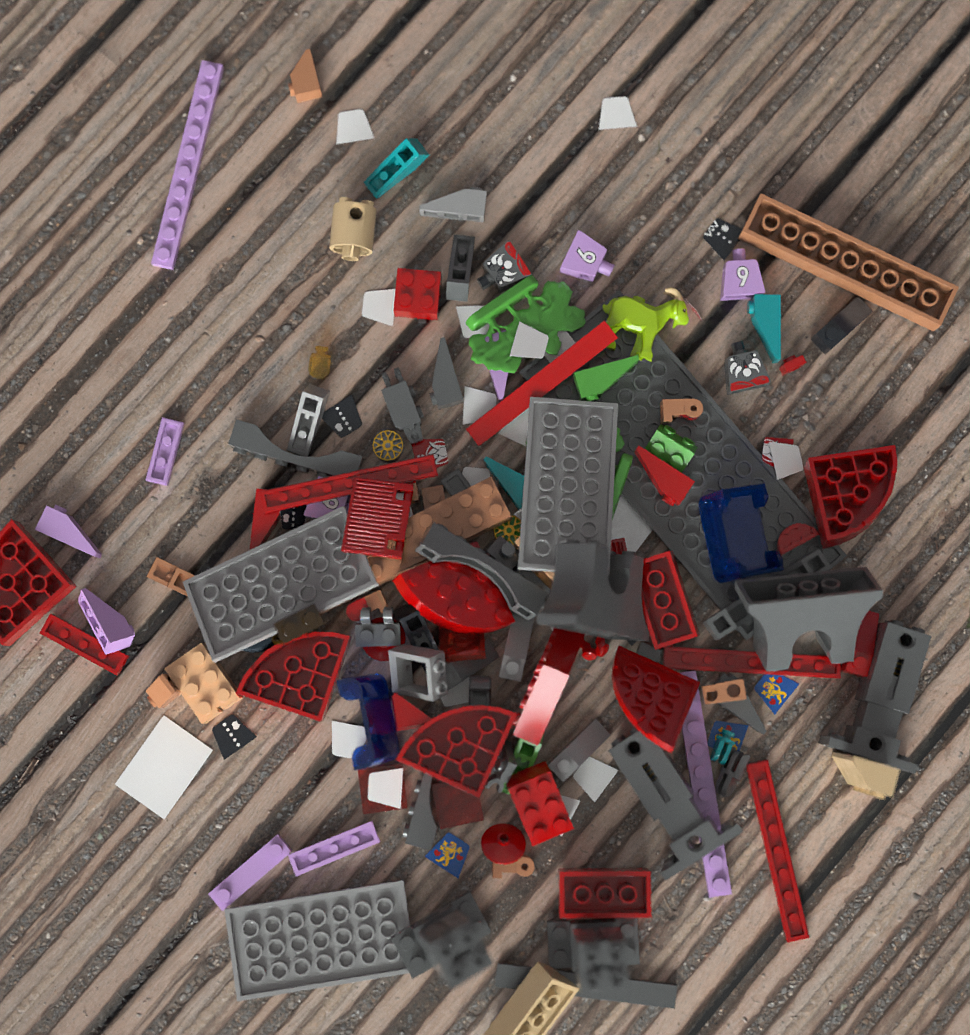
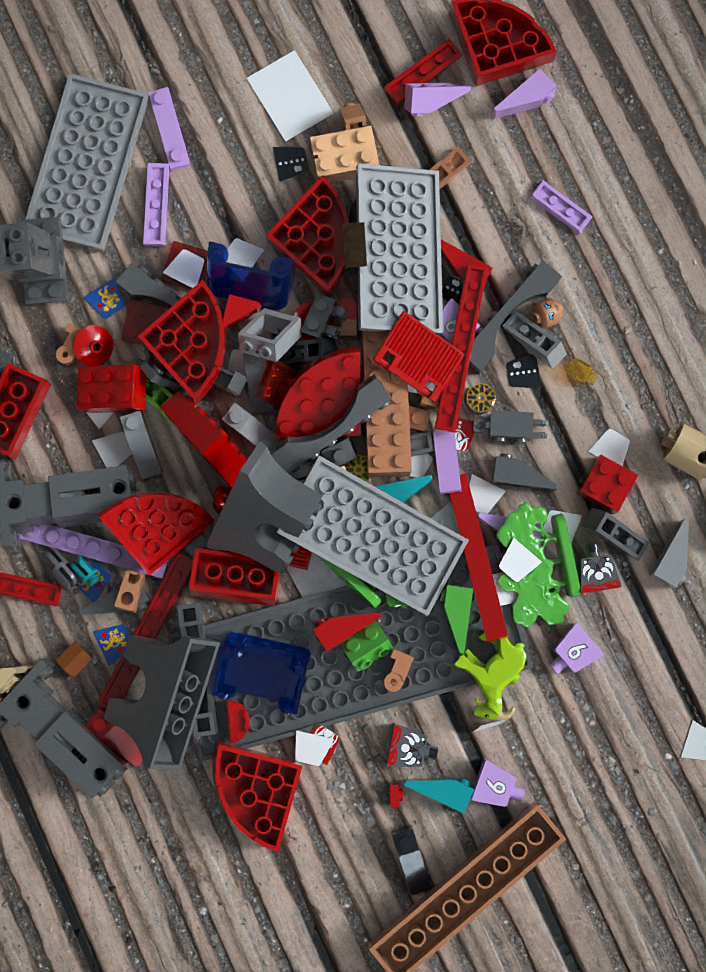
camera: 115 degrees right, 0 degrees up
black sticker [703,218,742,261] -> none
none -> dark orange piece [56,641,92,678]
none -> lavender tile [433,430,462,494]
none -> nougat head [531,298,564,329]

